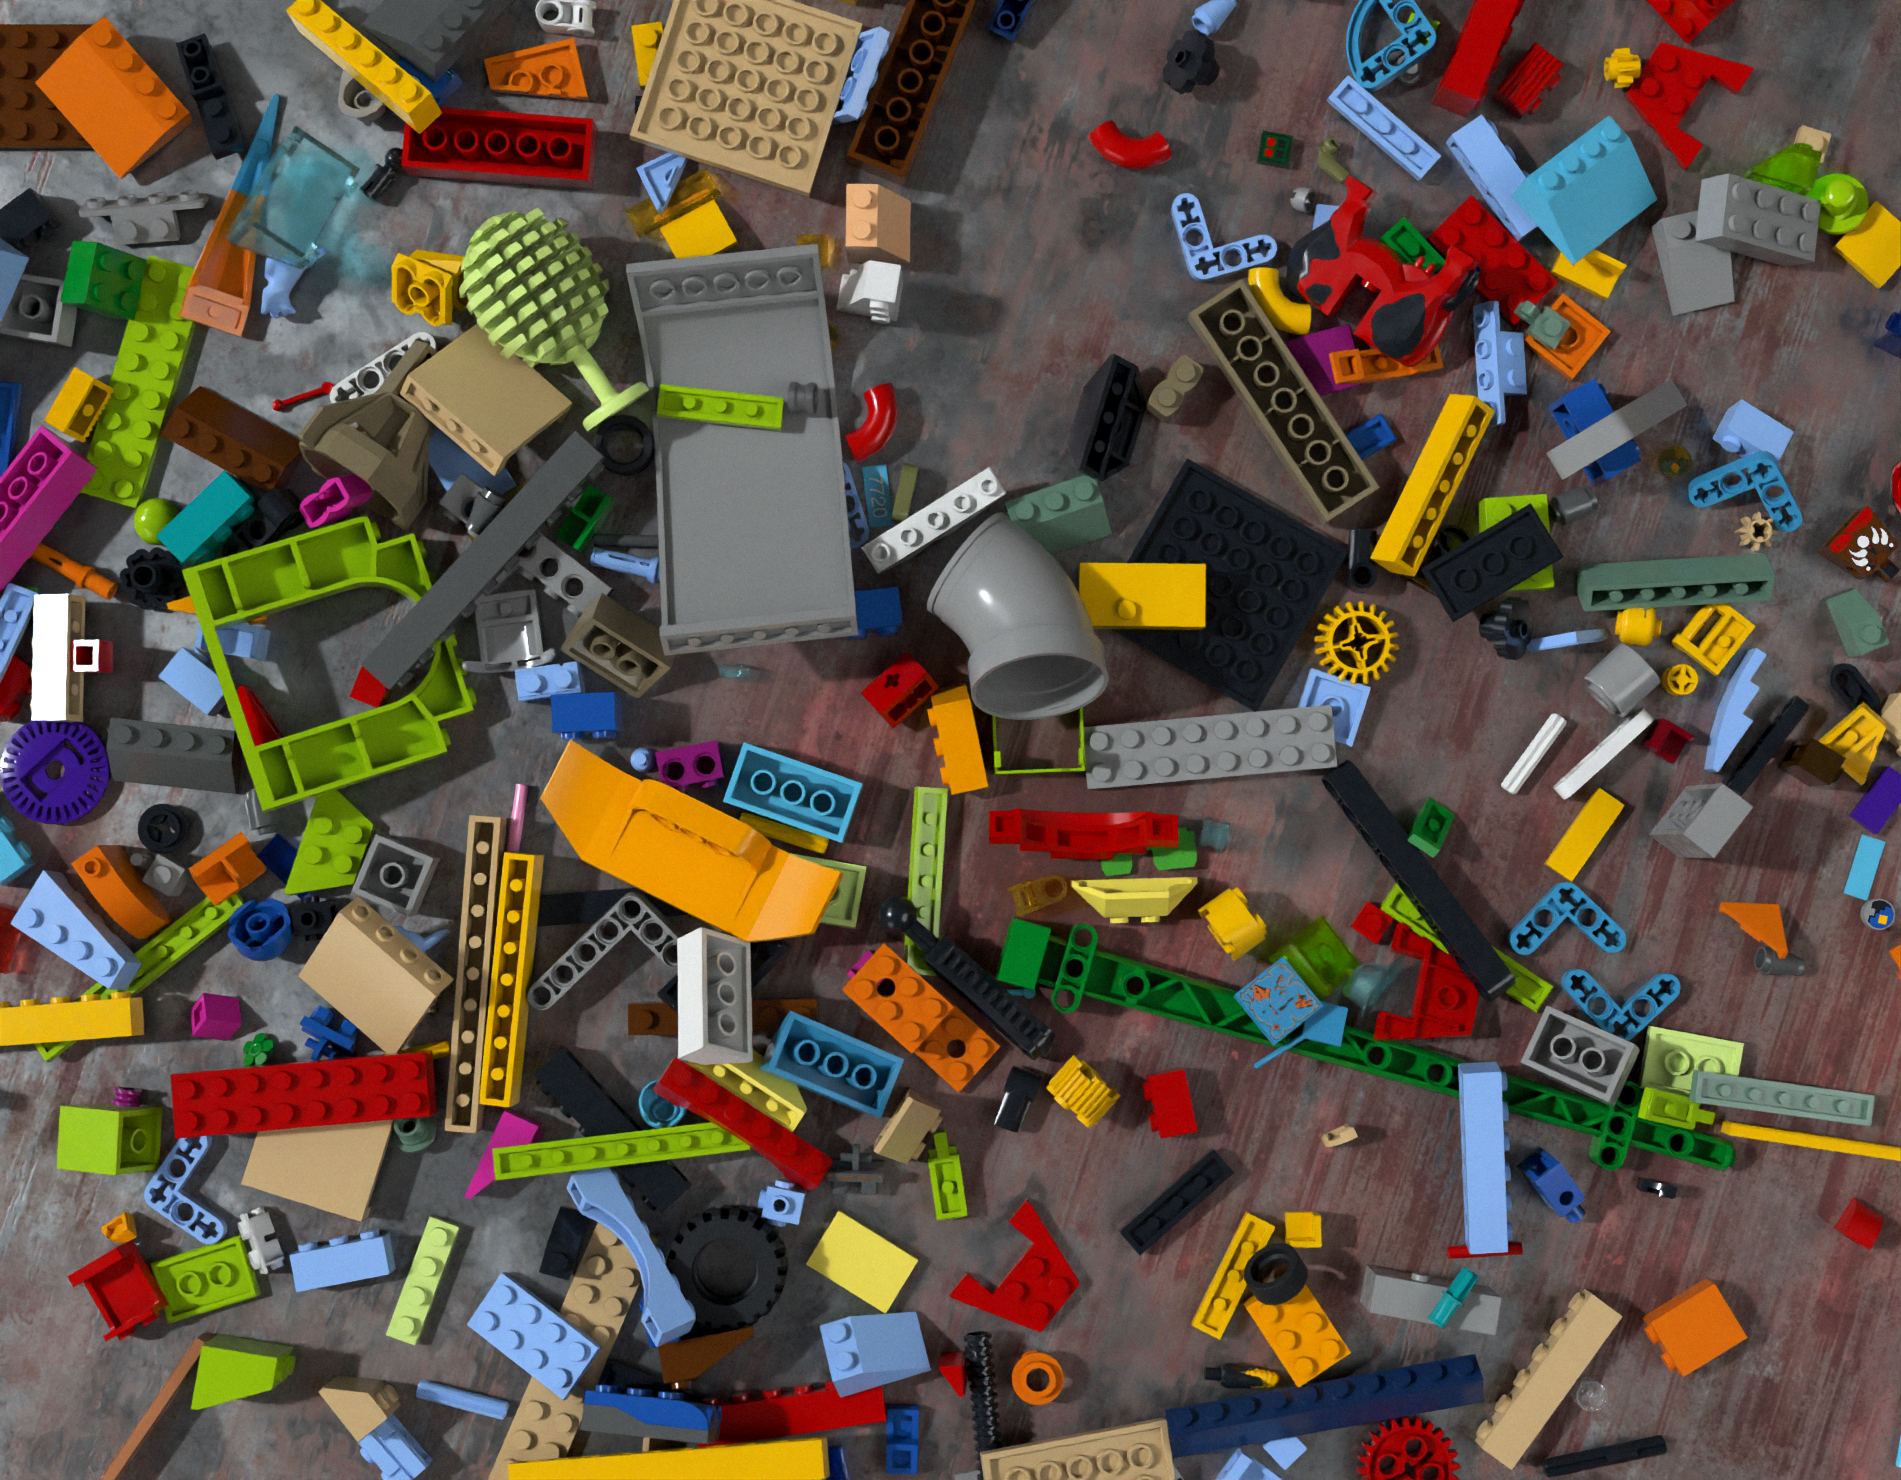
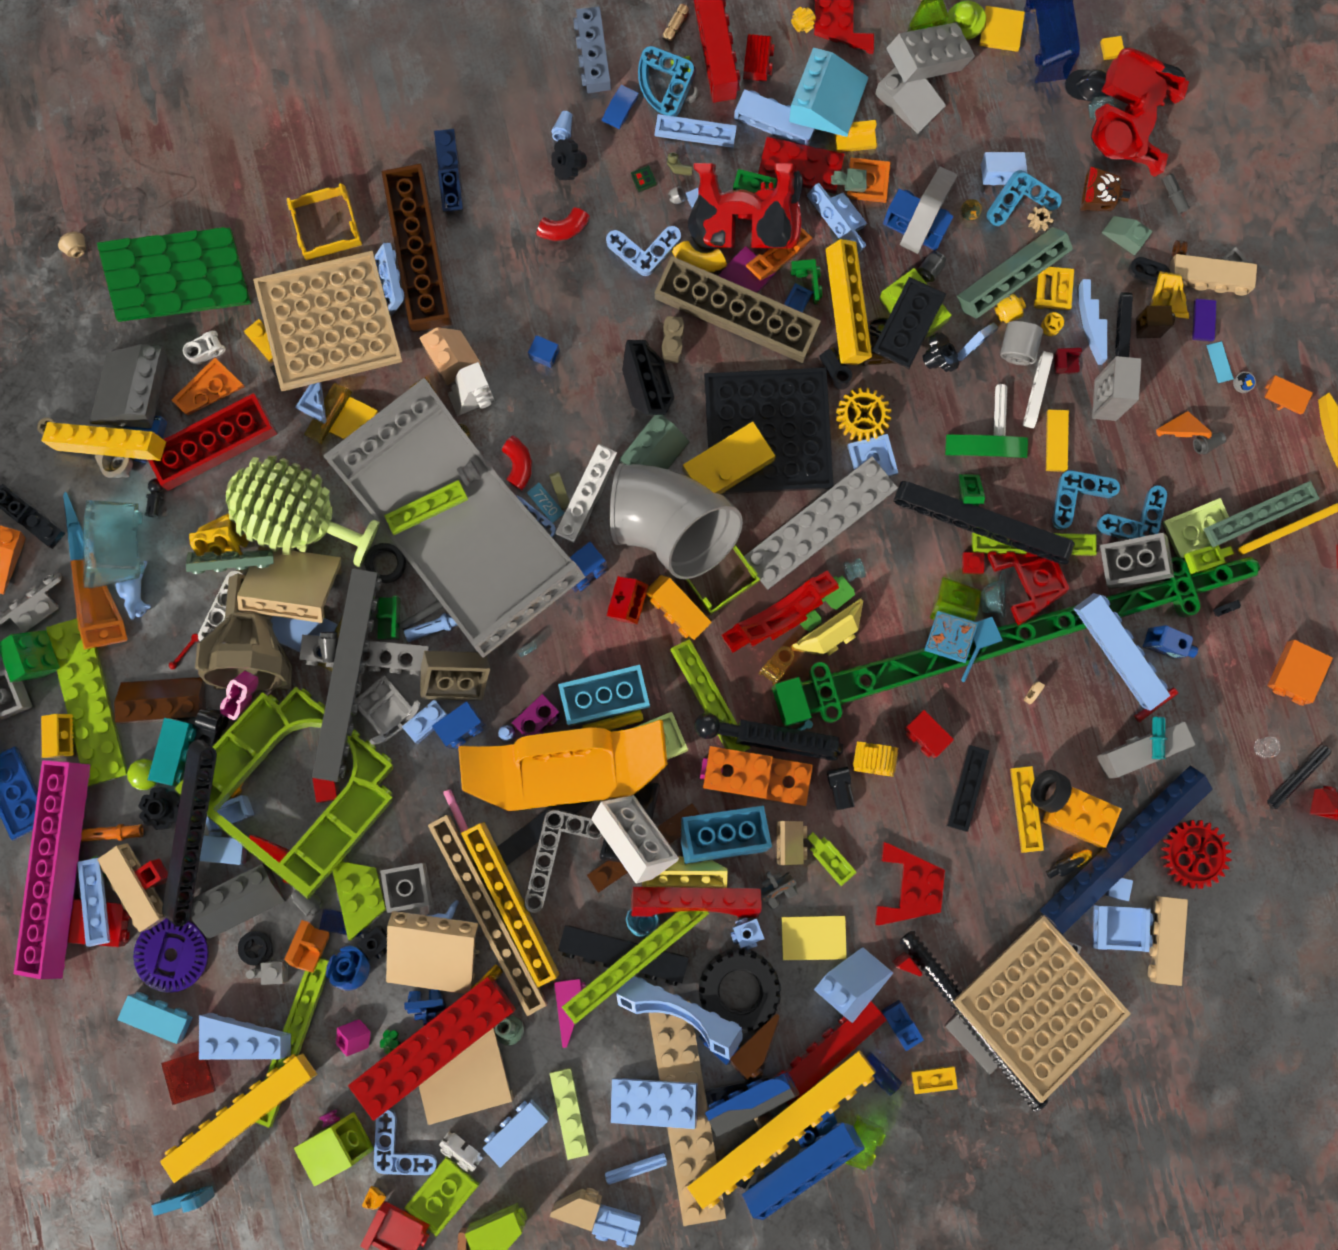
camera: 30 degrees left, 5 degrees down
orange brick [71,845,173,940] -> none
black slope [539,1206,590,1281] -> none
orange piece [1012,1349,1064,1405] -> none
yellow brick [1198,887,1267,961] -> none
yellow panel [1285,1210,1322,1248] -> none
tan brick [1475,1289,1623,1470] -> none
none -> black beam [162,739,217,927]
none -> sand green wing [185,550,274,574]
none -> blue panel [528,336,560,368]
none -> blue slope [602,85,639,129]
none -> green bracket [790,259,822,305]
none -> green slope [945,435,1028,458]

